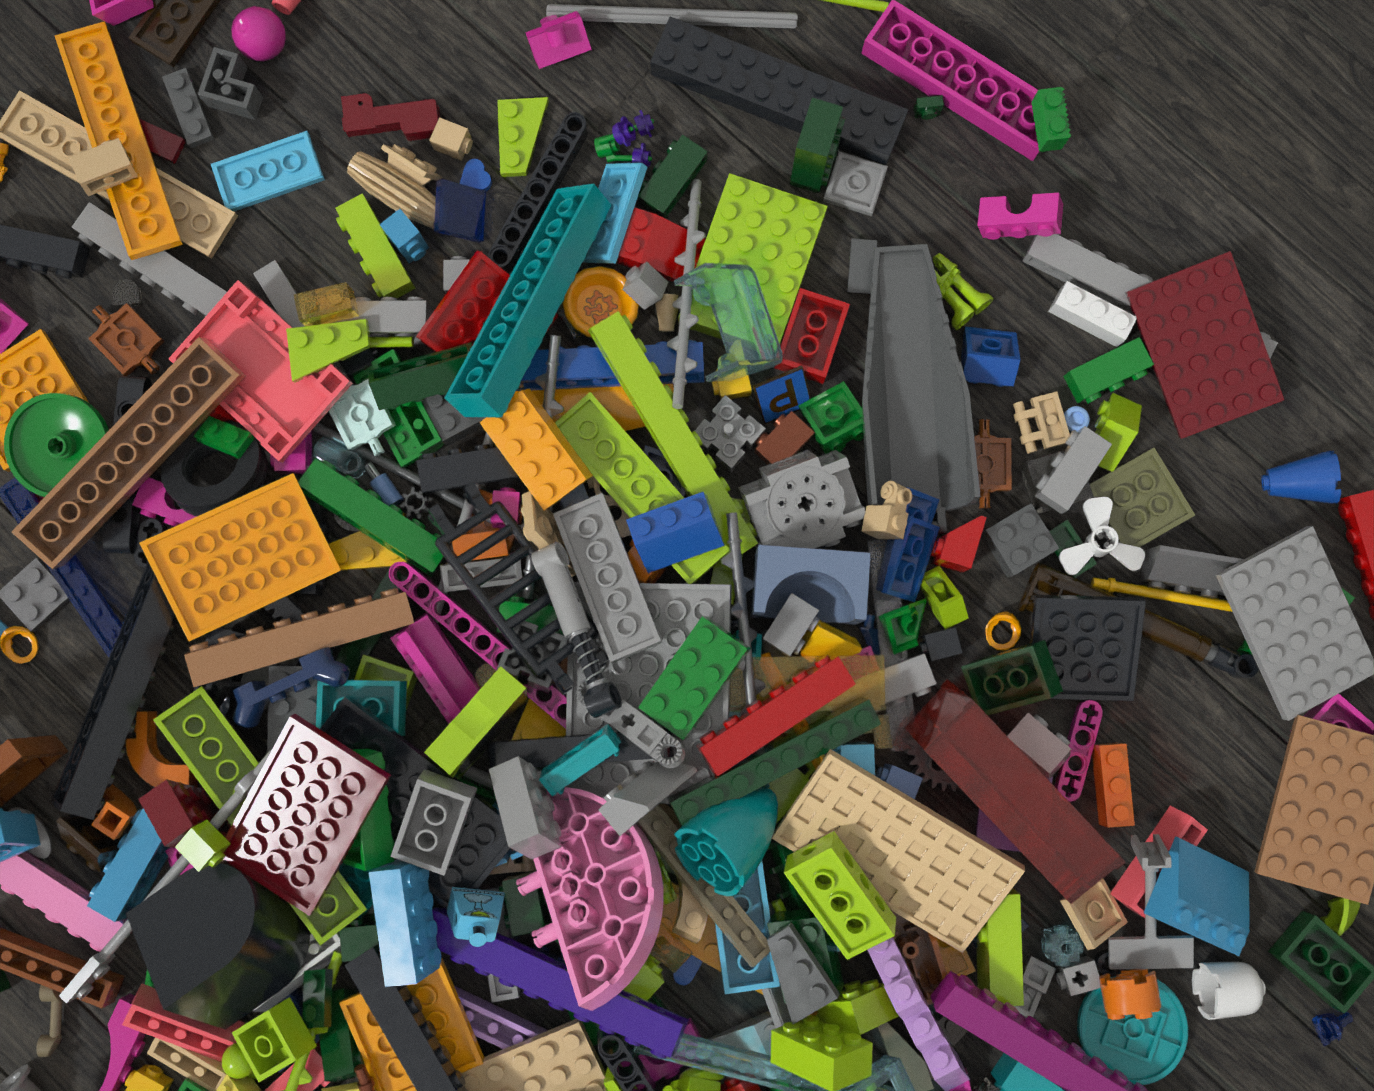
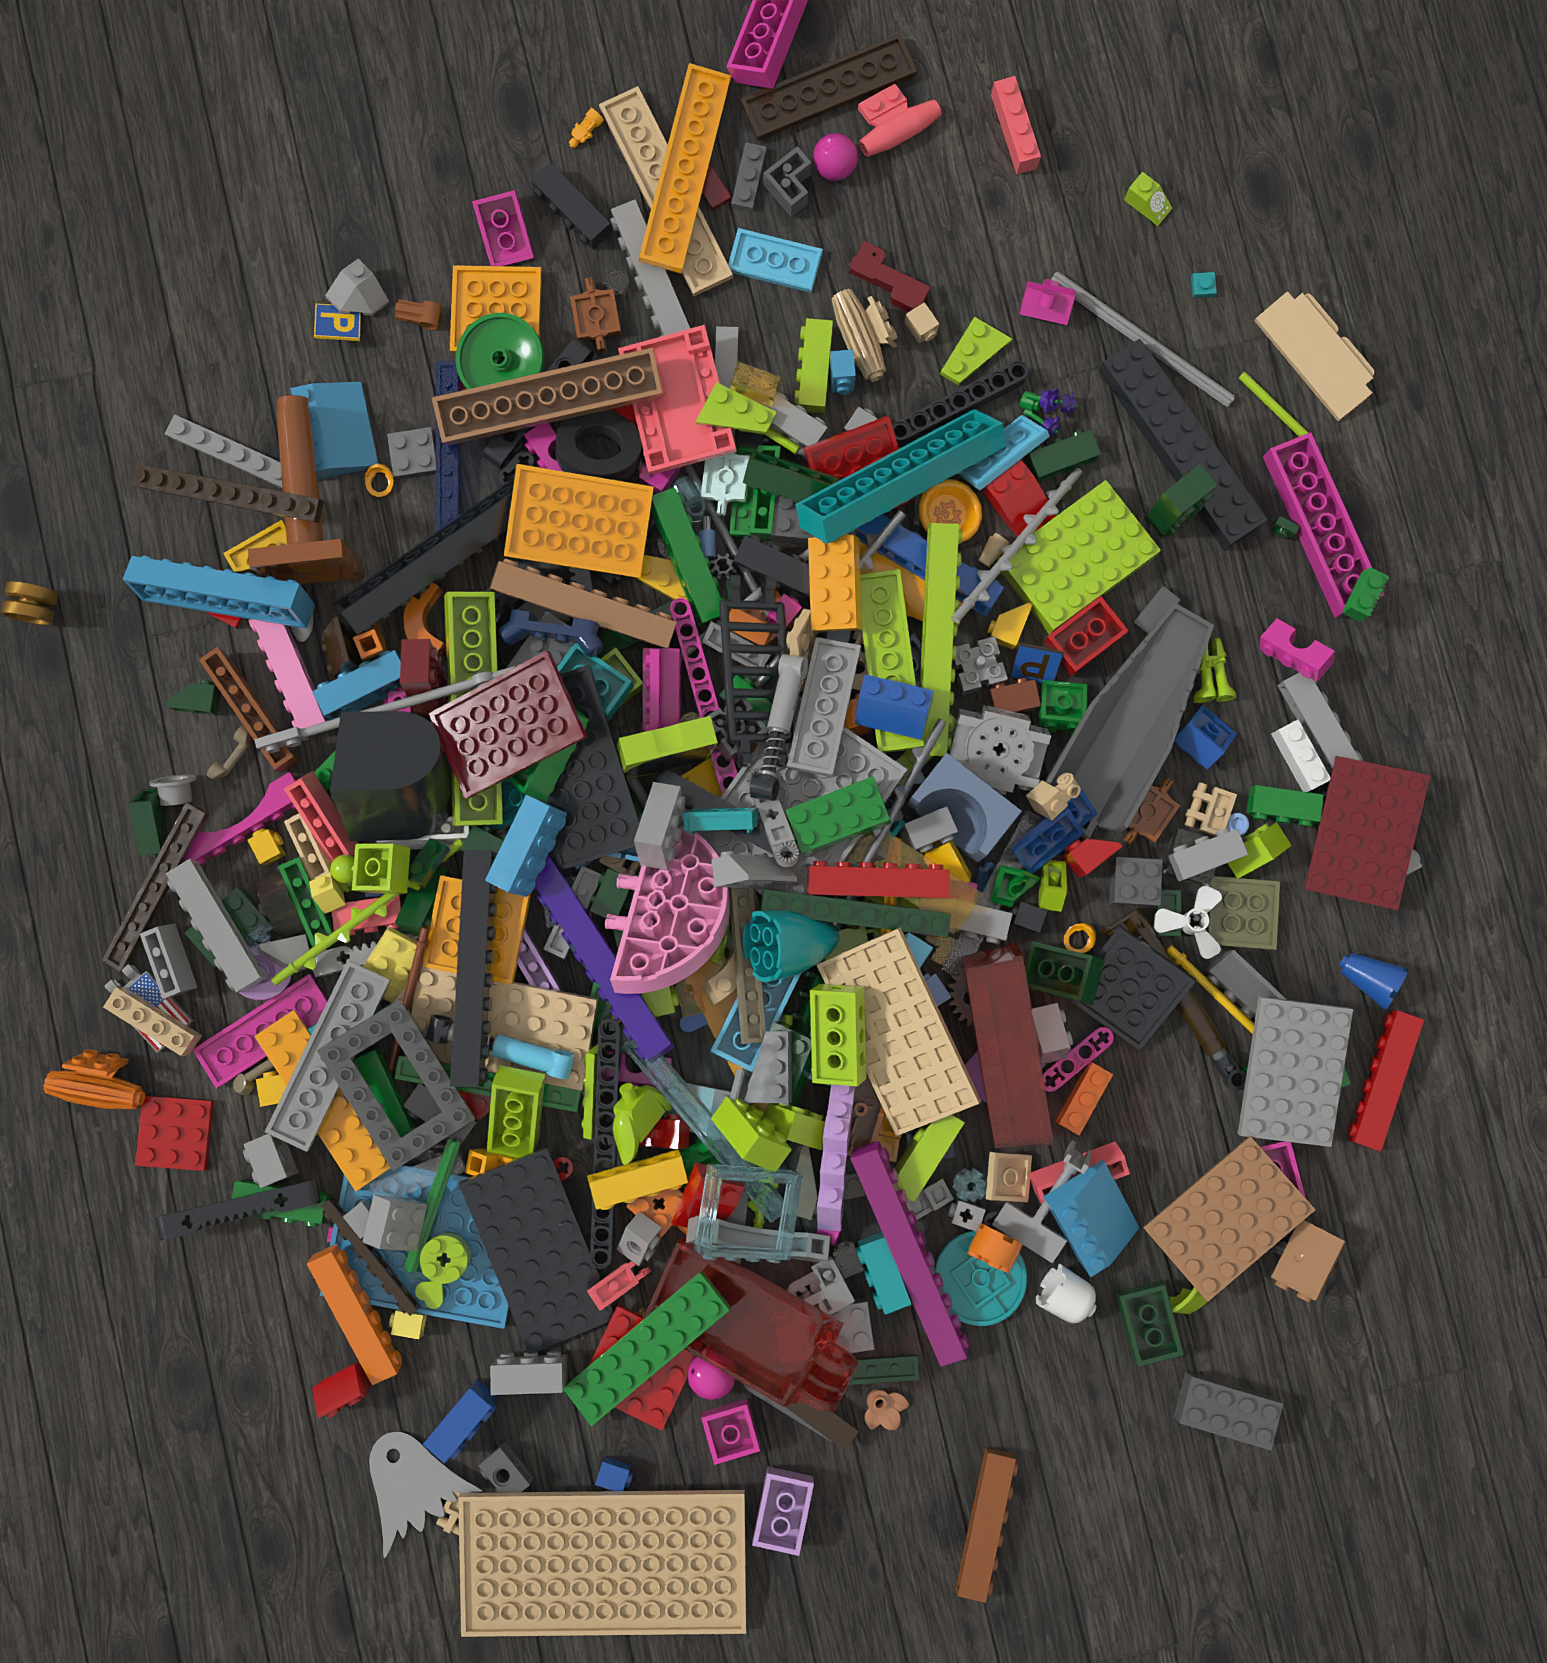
camera: 30 degrees right, 0 degrees up
tan brick [68,138,138,196] -> none
lime brick [175,820,231,872] -> none
green plate [194,416,255,459] -> none
light grey brick [391,769,477,876] -> none
clear blue tile [434,179,486,243] -> none
medium azure torso [447,887,504,947] -> none
blue tile [460,159,492,192] -> none
light grey brick [622,262,668,310] -> none
clear light blue windscreen [674,263,783,382] -> none
light grey tile [823,151,888,216] -> none
clear blue piece [1312,1012,1353,1046] -> none

